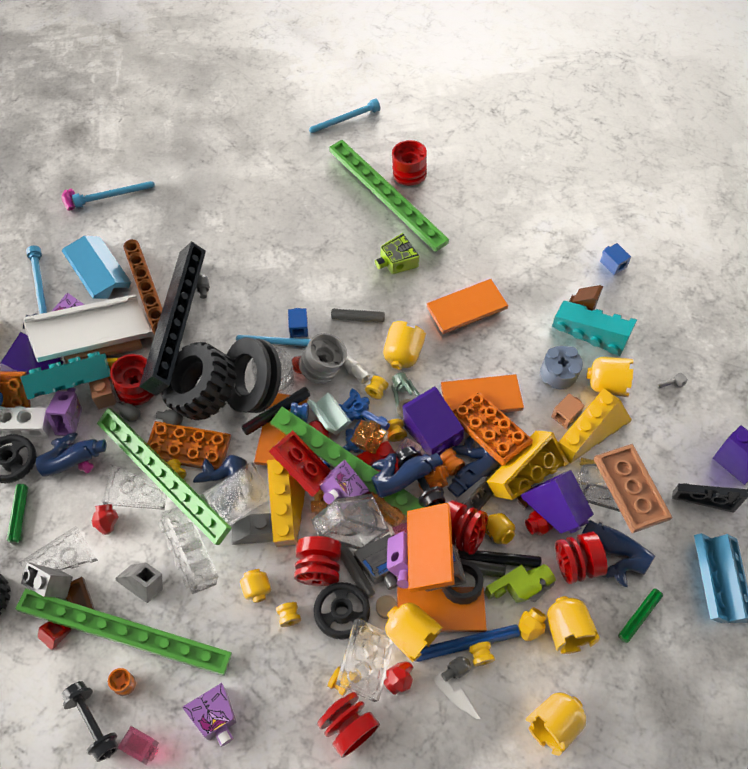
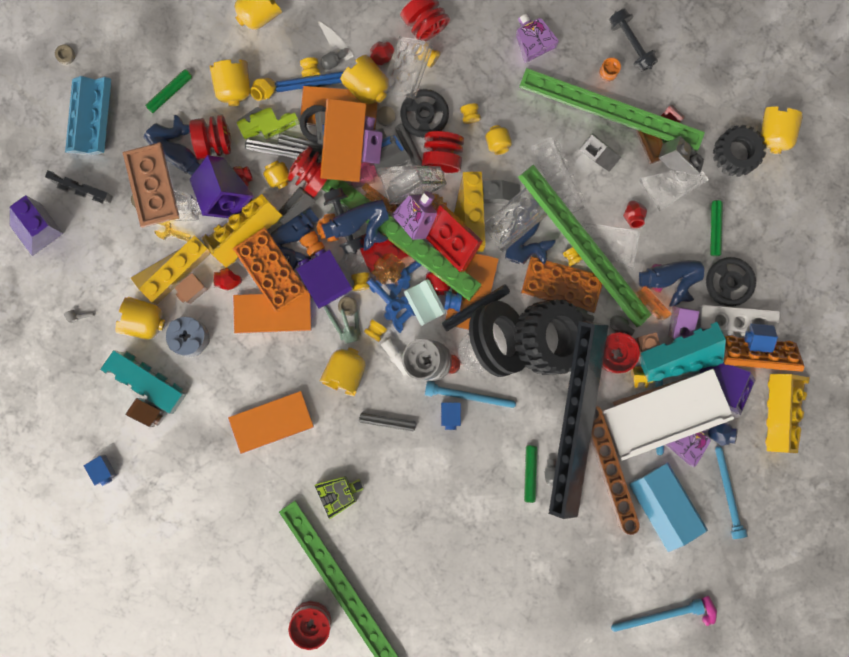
camera: 175 degrees left, 25 degrees up
clear pink brick [118,726,159,765] -> none
none -> red rock [214,268,242,291]
none -> green axle [524,445,537,503]
none -> clear orange plate [637,286,672,321]

